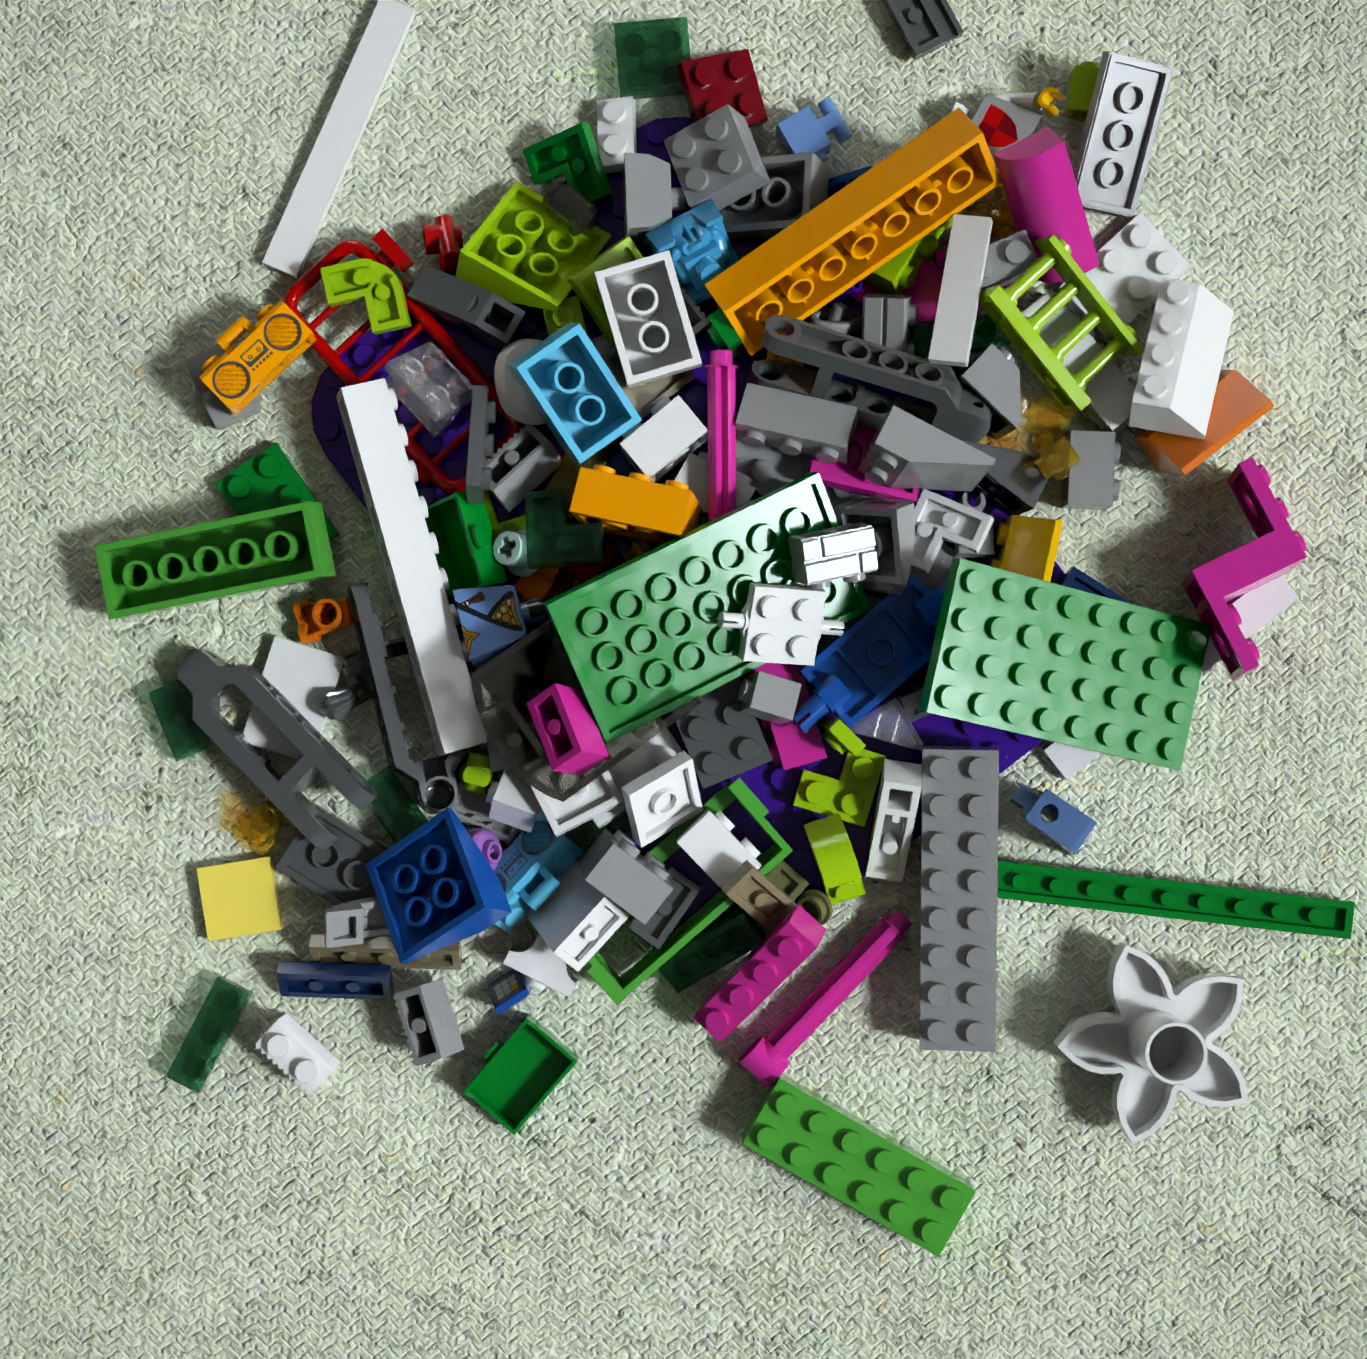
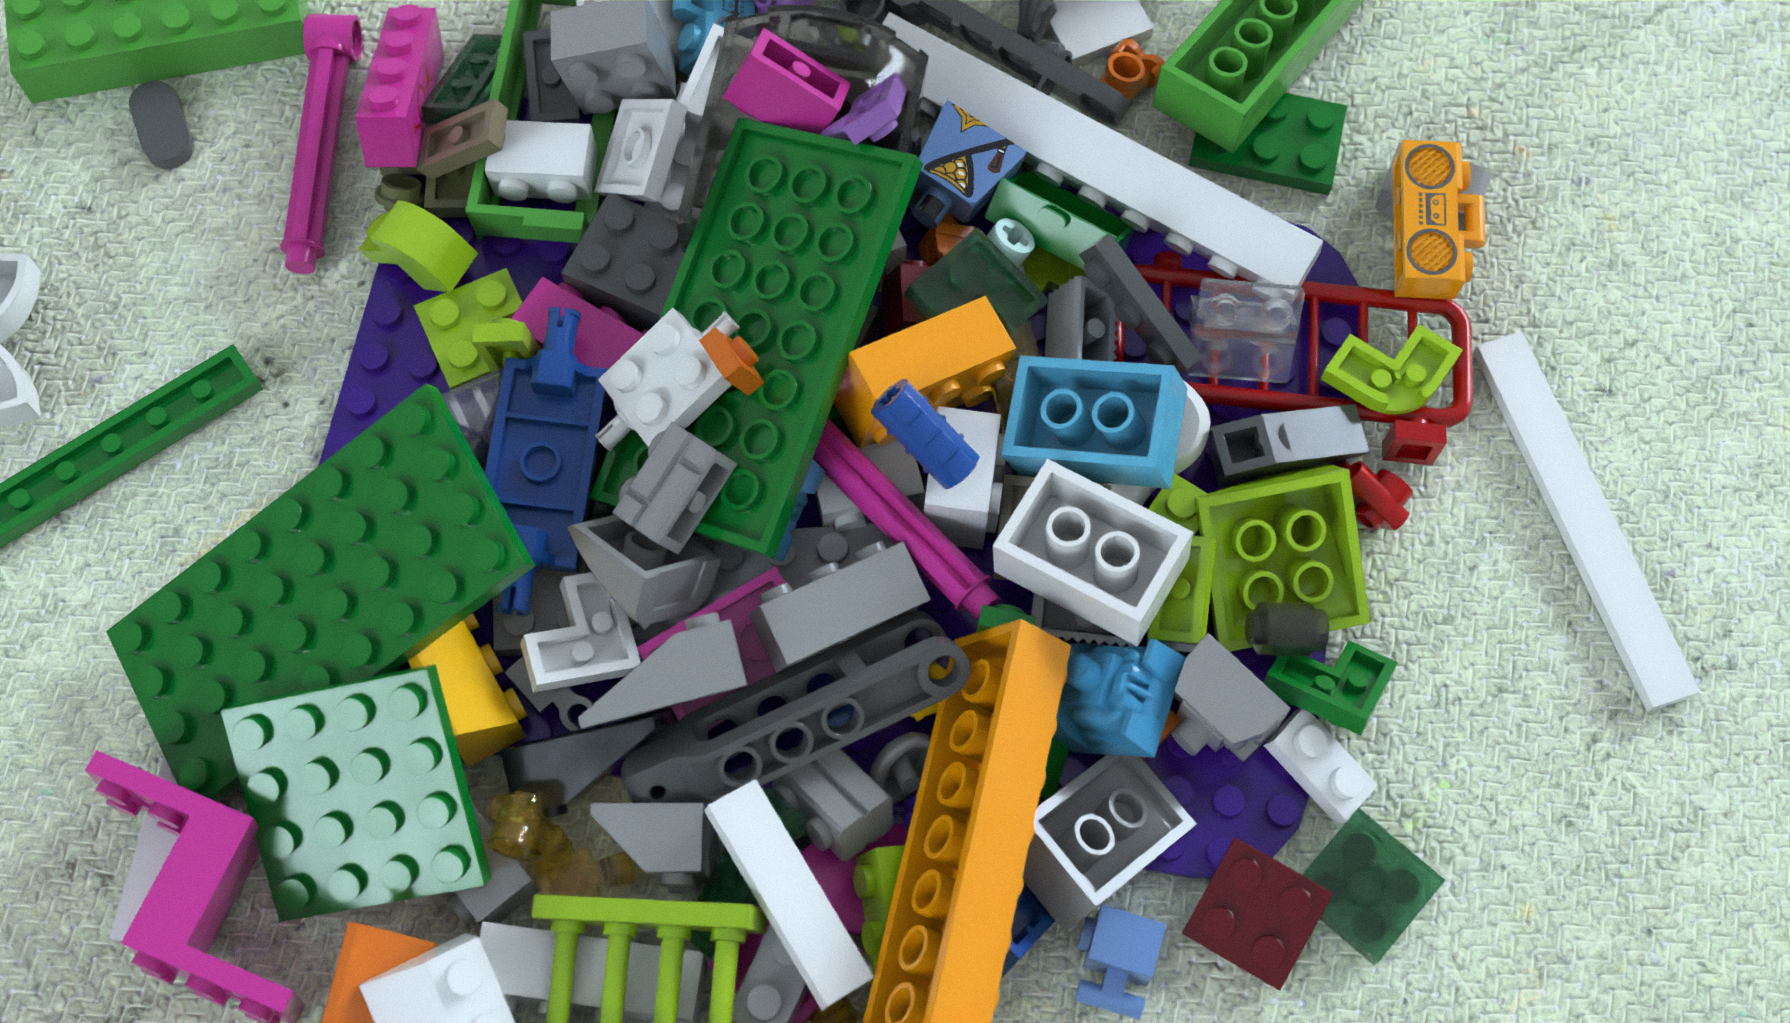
camera: 130 degrees right, 20 degrees down
light grey brick [663,104,770,210] -> none
light grey brick [737,671,802,725] -> none
white slope [865,759,922,882] -> none
light grey brick [919,746,999,1052] -> none
medium blue torso [1010,783,1097,856] -> none
none -> dark grey tile [129,81,194,169]
none -> plate [221,664,492,922]
none -> orange plate [699,327,765,396]
none -> medium lavender plate [820,72,908,145]
none -> blue axle [871,379,980,489]

